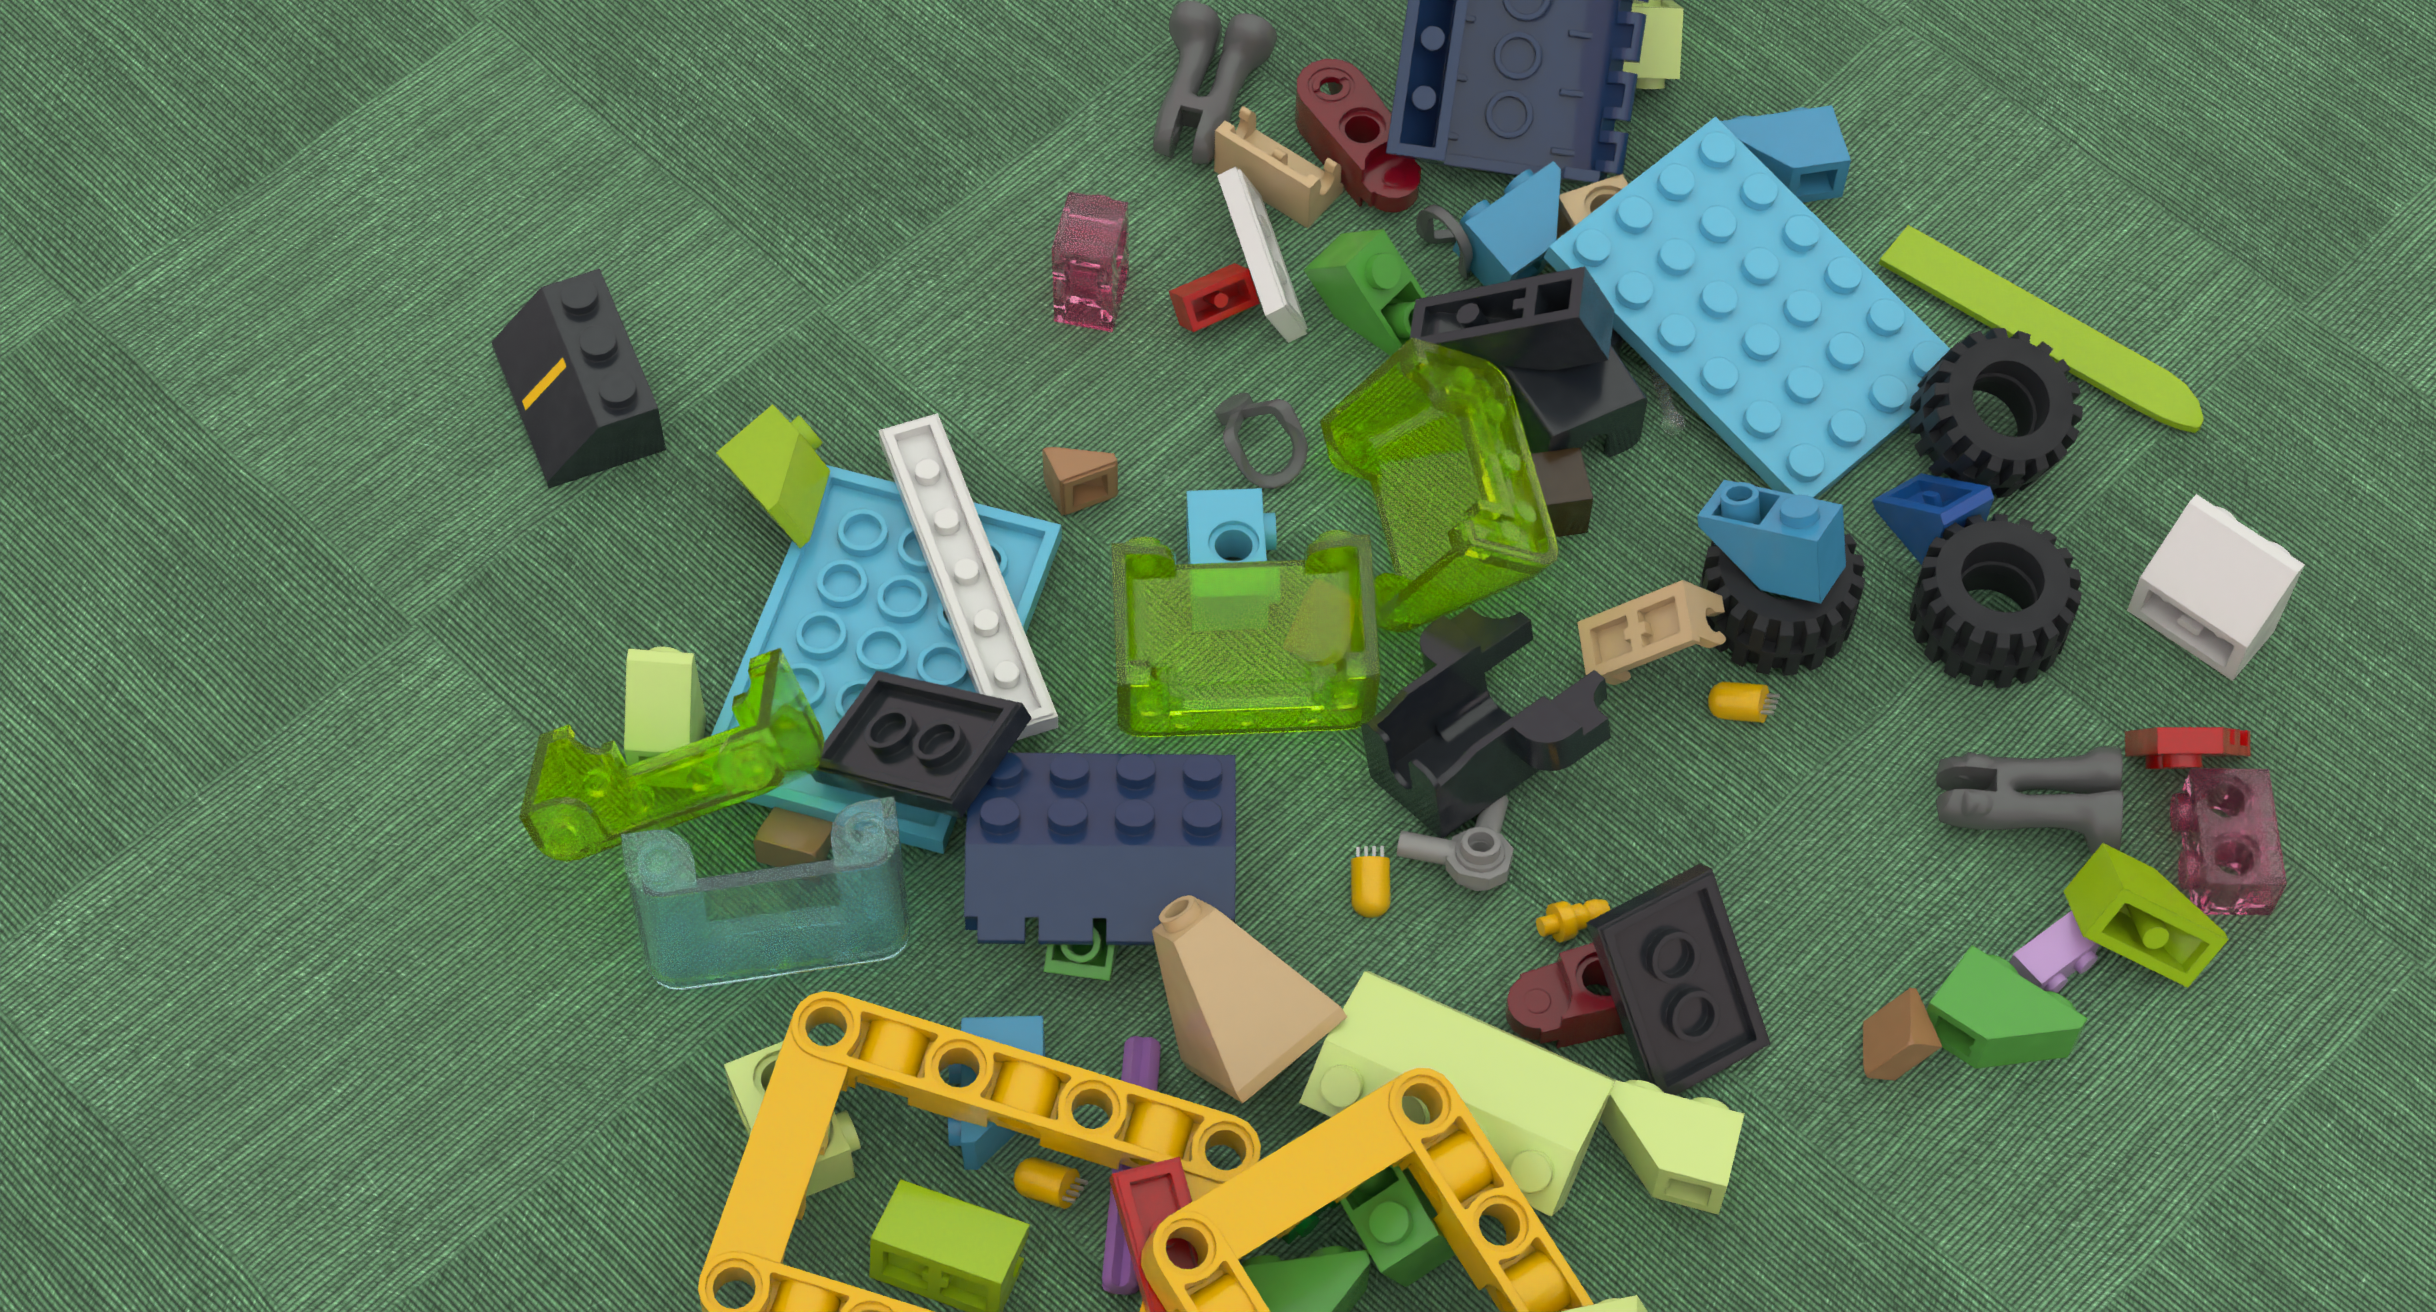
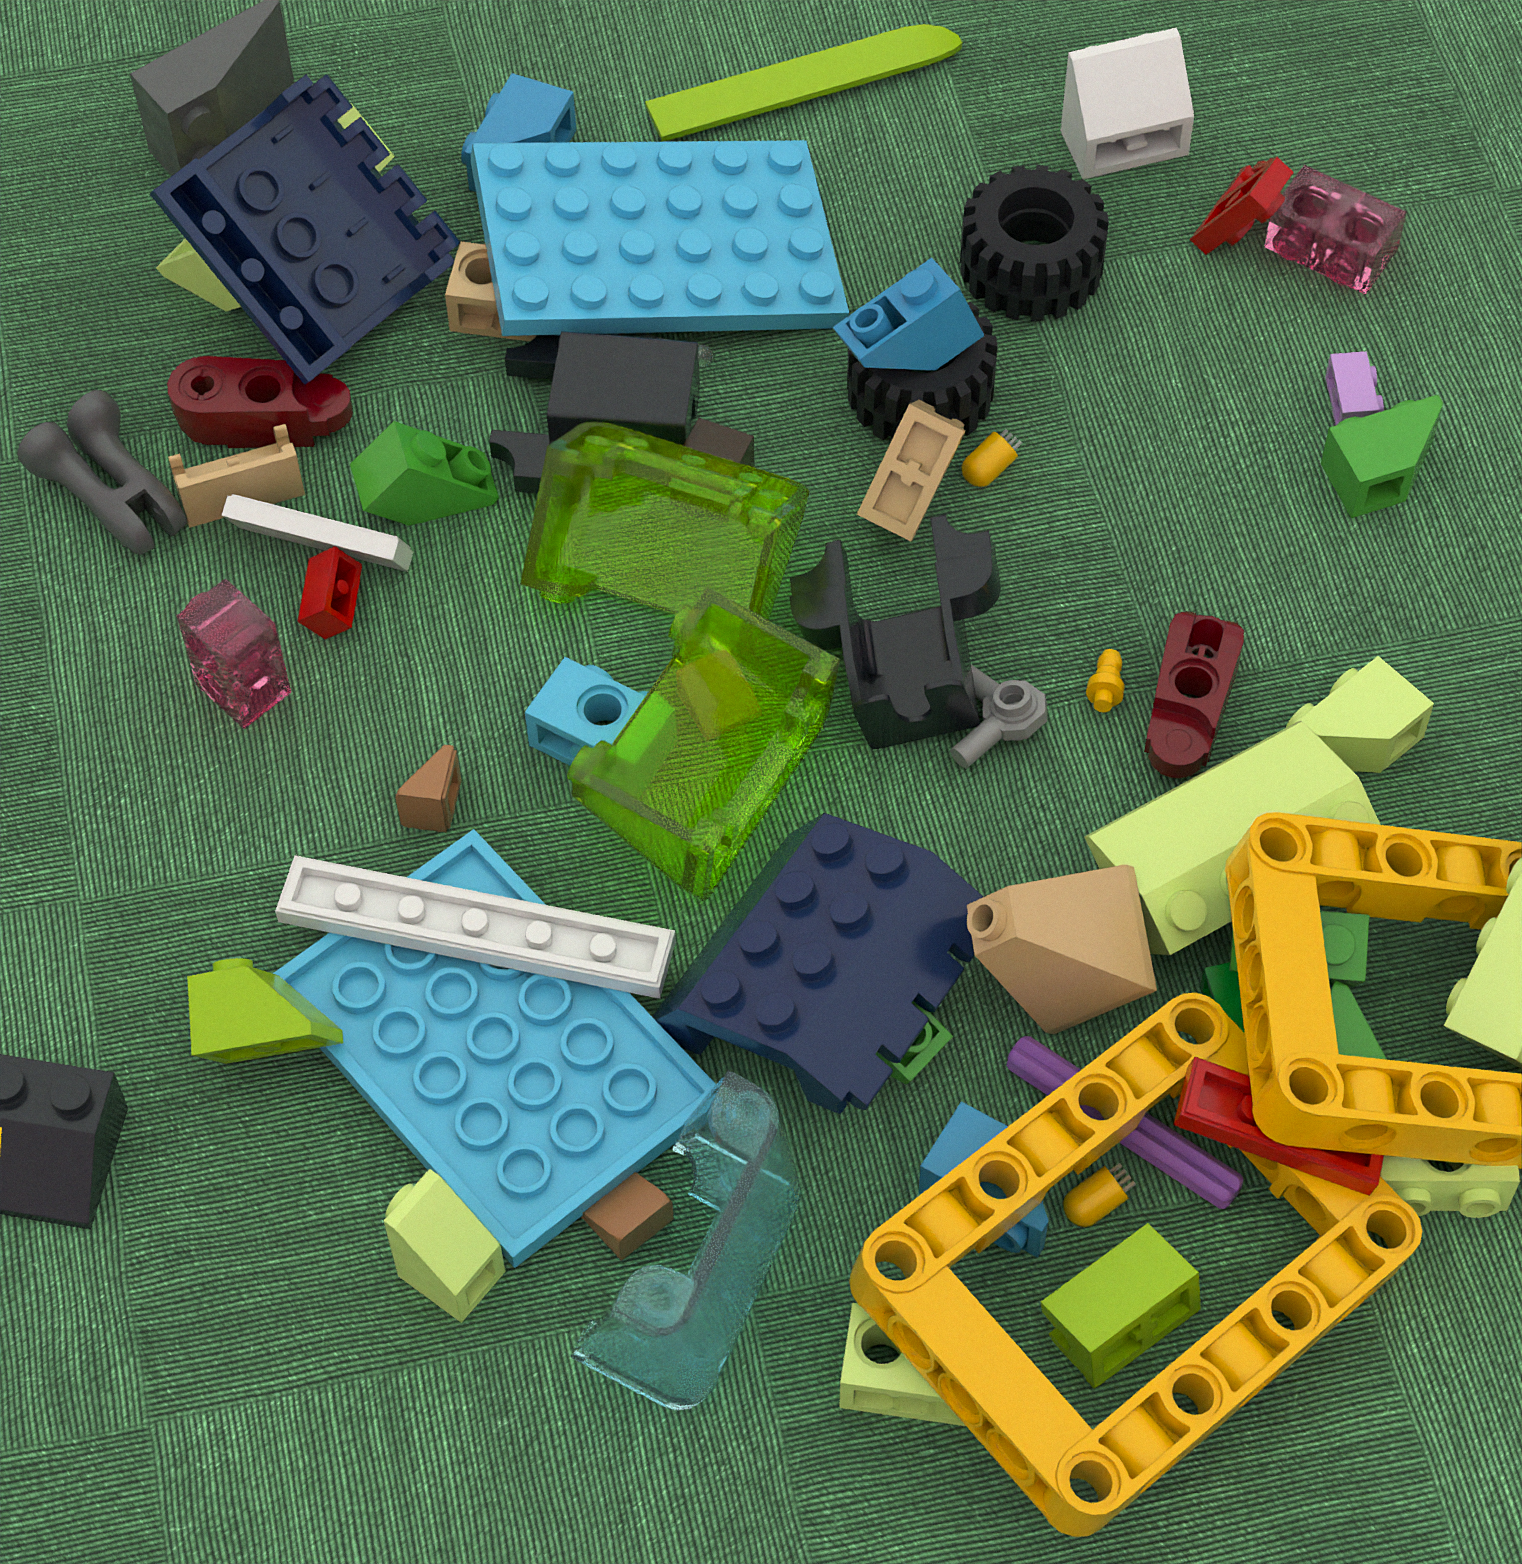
camera: 55 degrees left, 0 degrees up
clear neon green windscreen [519,647,824,862] -> none
black tile [806,671,1032,818] -> none
dark grey piece [1214,392,1308,489] -> none
yellow piece [1351,846,1391,918] -> none
black slope [1408,266,1614,371] -> none
dark grey piece [1416,204,1473,281] -> none
dark azure slope [1452,161,1561,286] -> none
black tile [1586,863,1771,1095] -> none
medium nougat slope [1863,988,1942,1081] -> none
blue slope [1872,473,1994,565] -> none
black tyre [1909,328,2083,498] -> none
dark grey piece [1935,745,2123,855] -> none
lime slope [2063,843,2229,988] -> none

